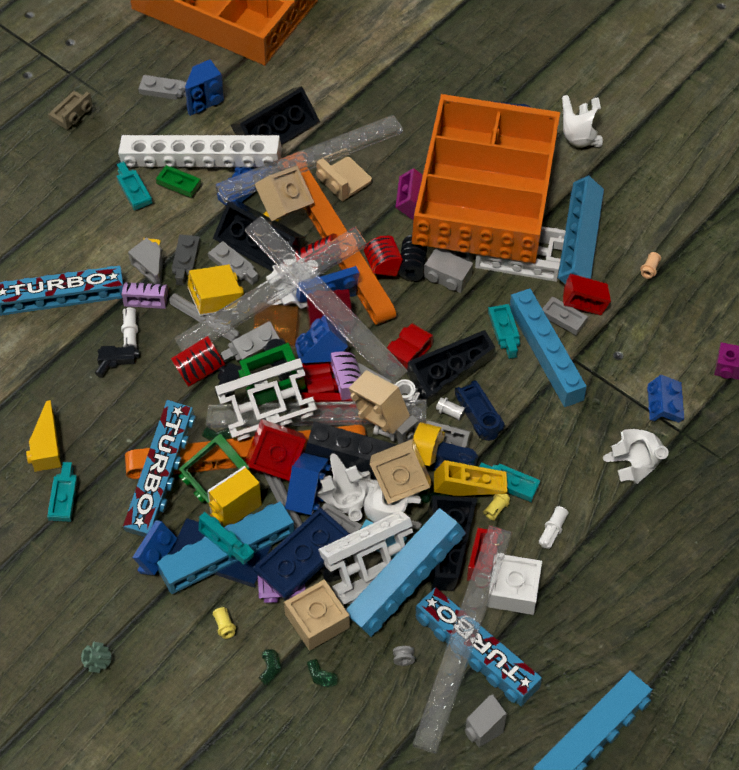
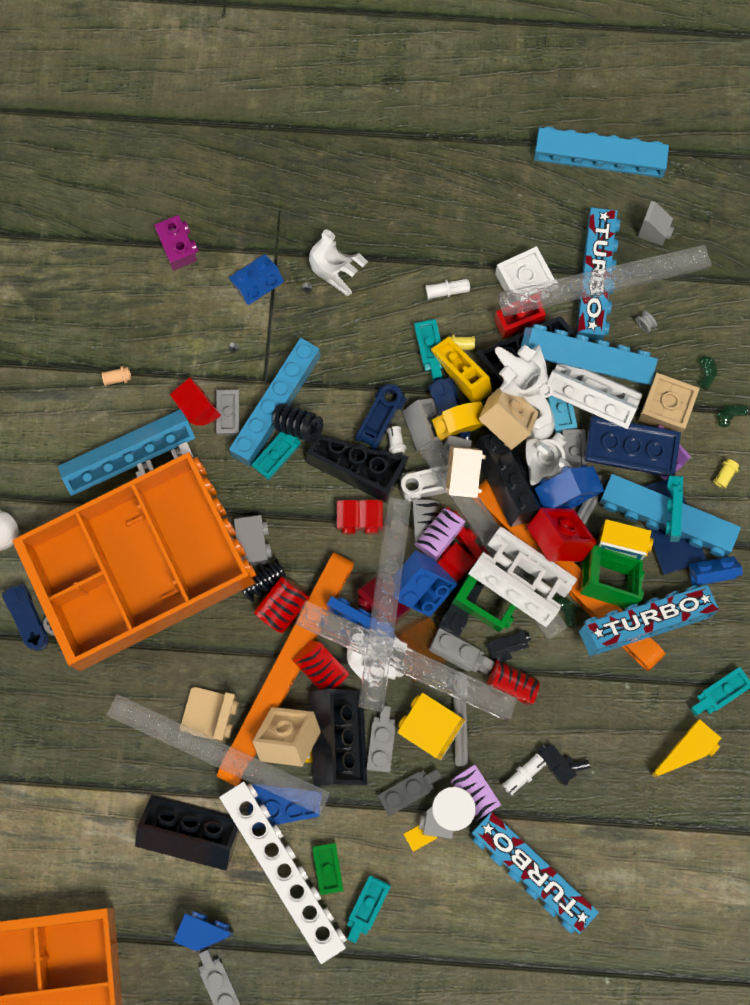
camera: 125 degrees left, 20 degrees up
magenta brick [396,168,423,220] -> none
none -> black piece [273,403,323,442]
none -> white sticker [433,787,475,831]
none -> white piece [495,344,553,398]

